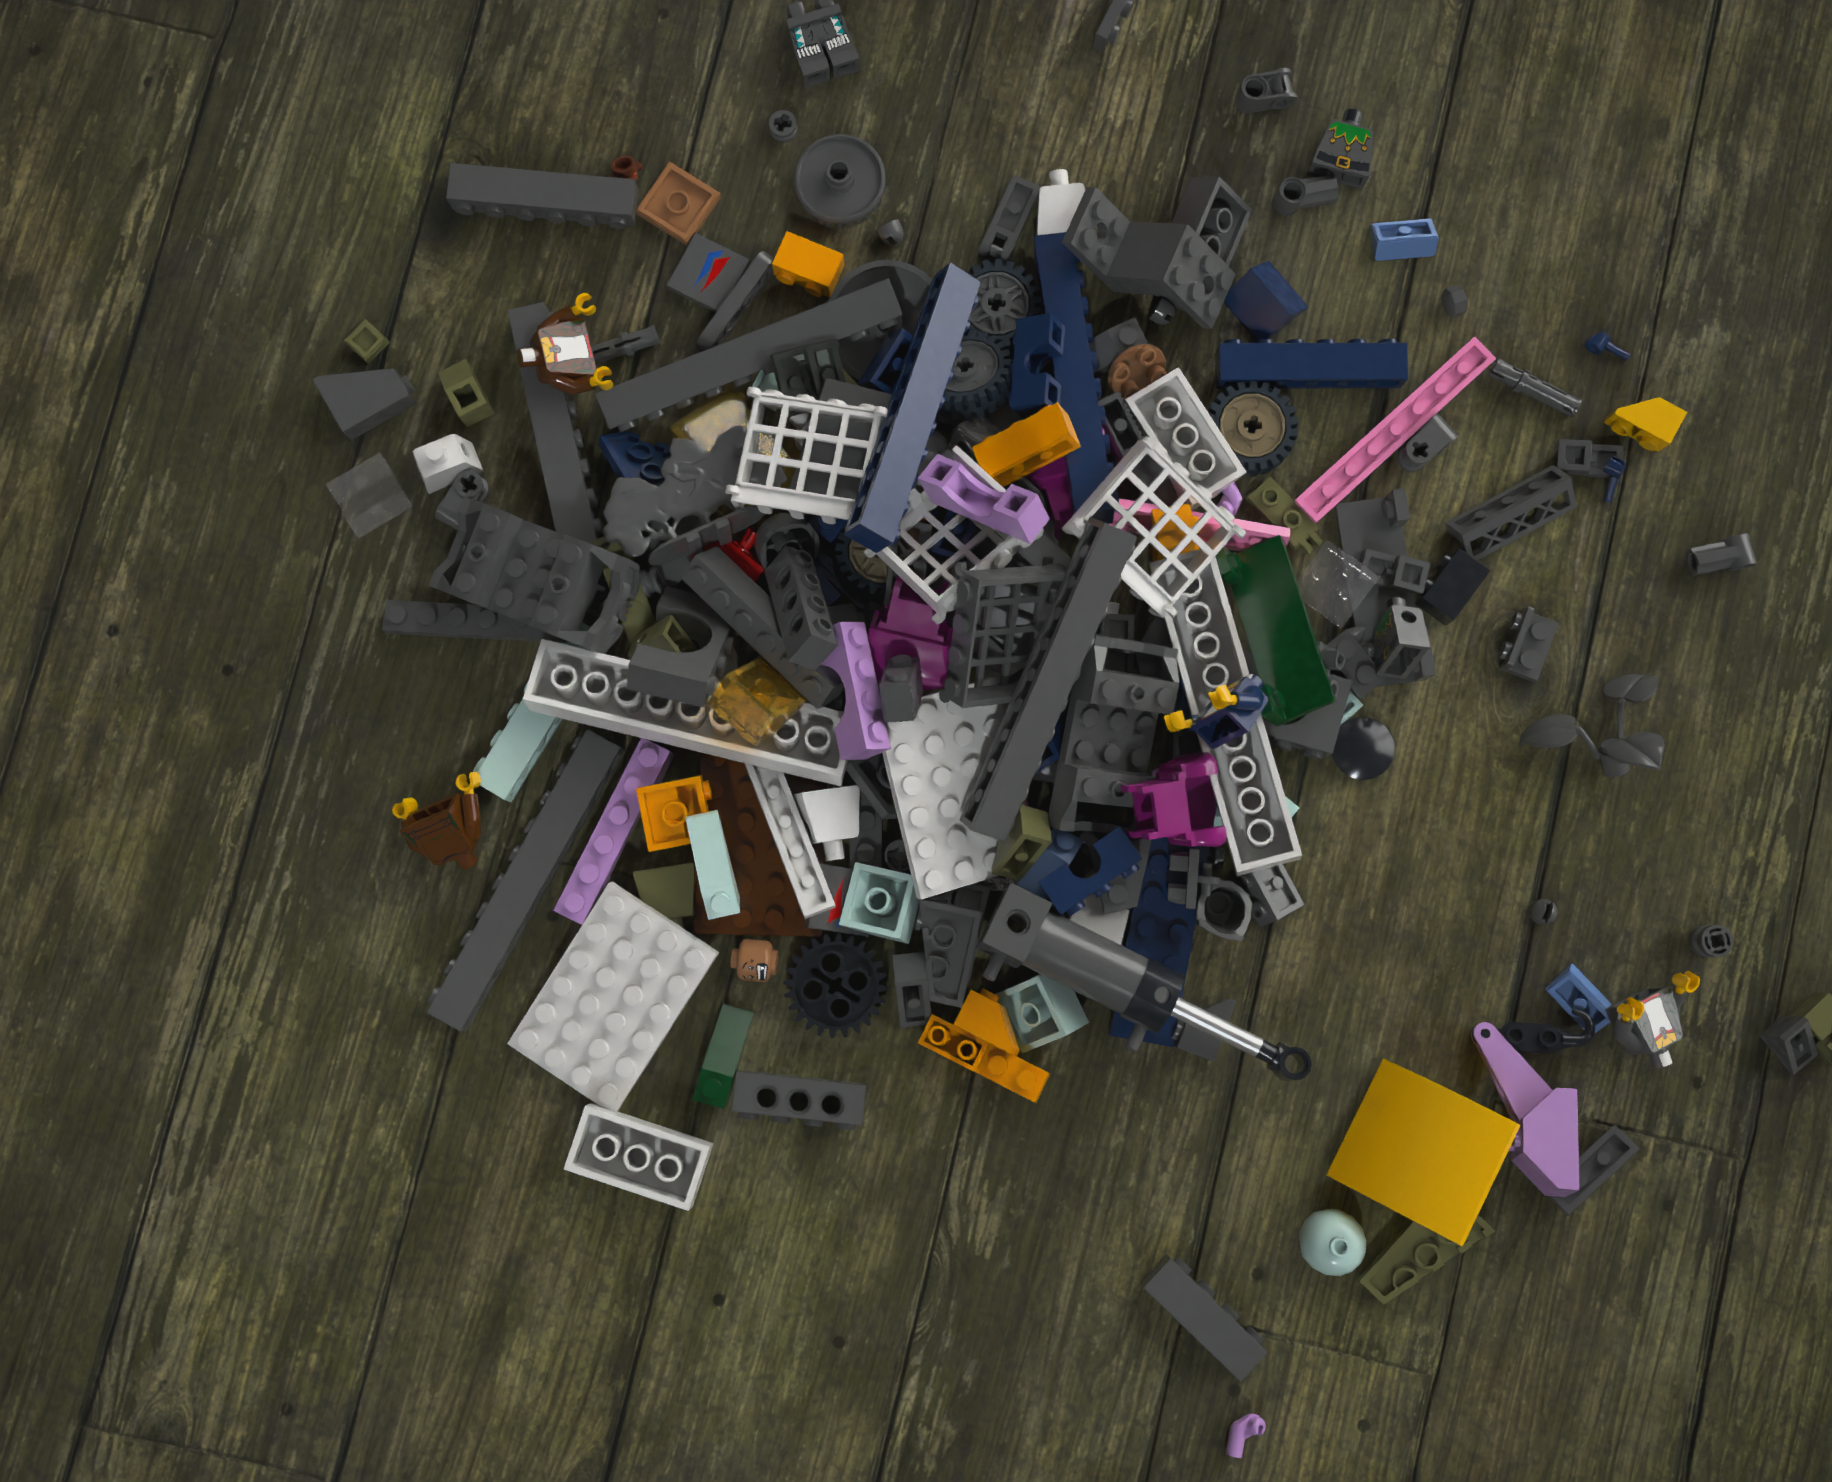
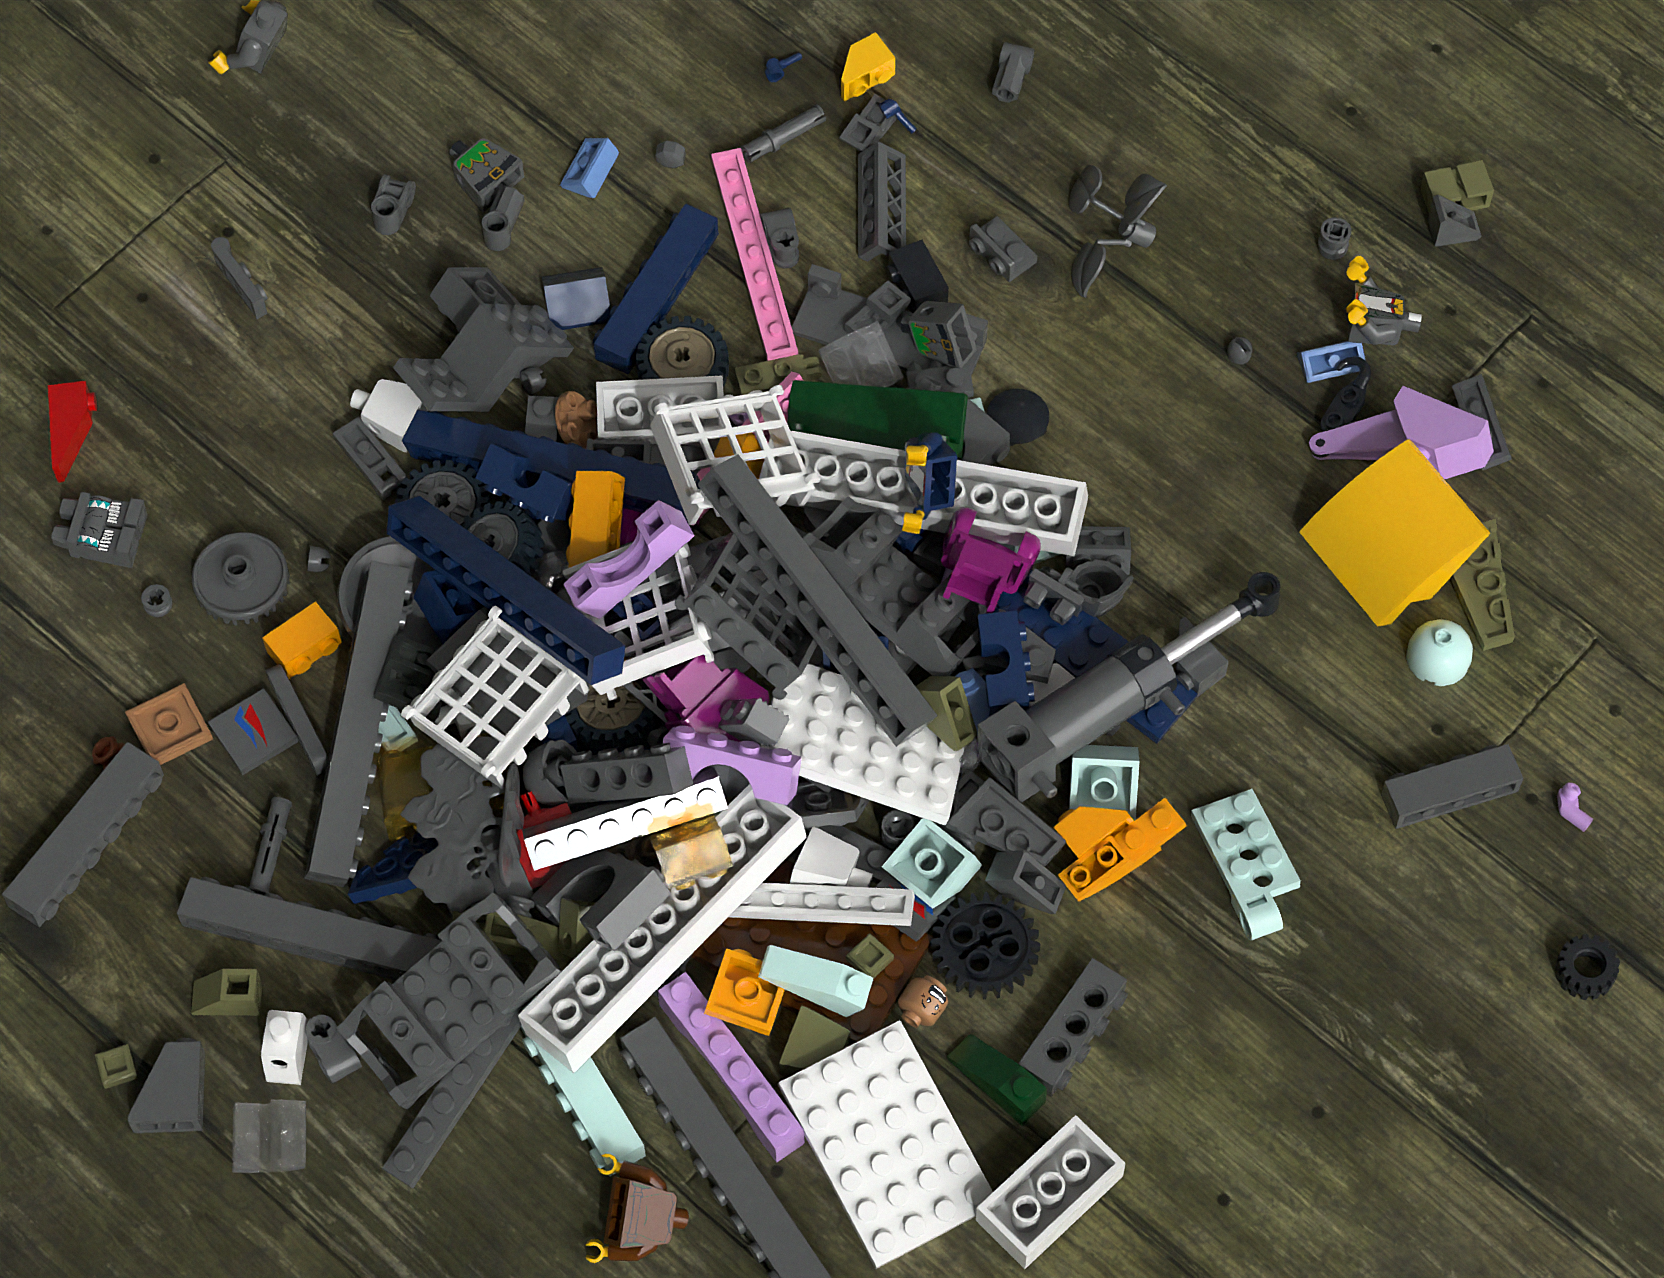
camera: 60 degrees left, 20 degrees down
torso [517,293,614,395] -> none
none -> olive tile [846,933,894,979]
none -> light aqua hinge [1191,789,1301,941]

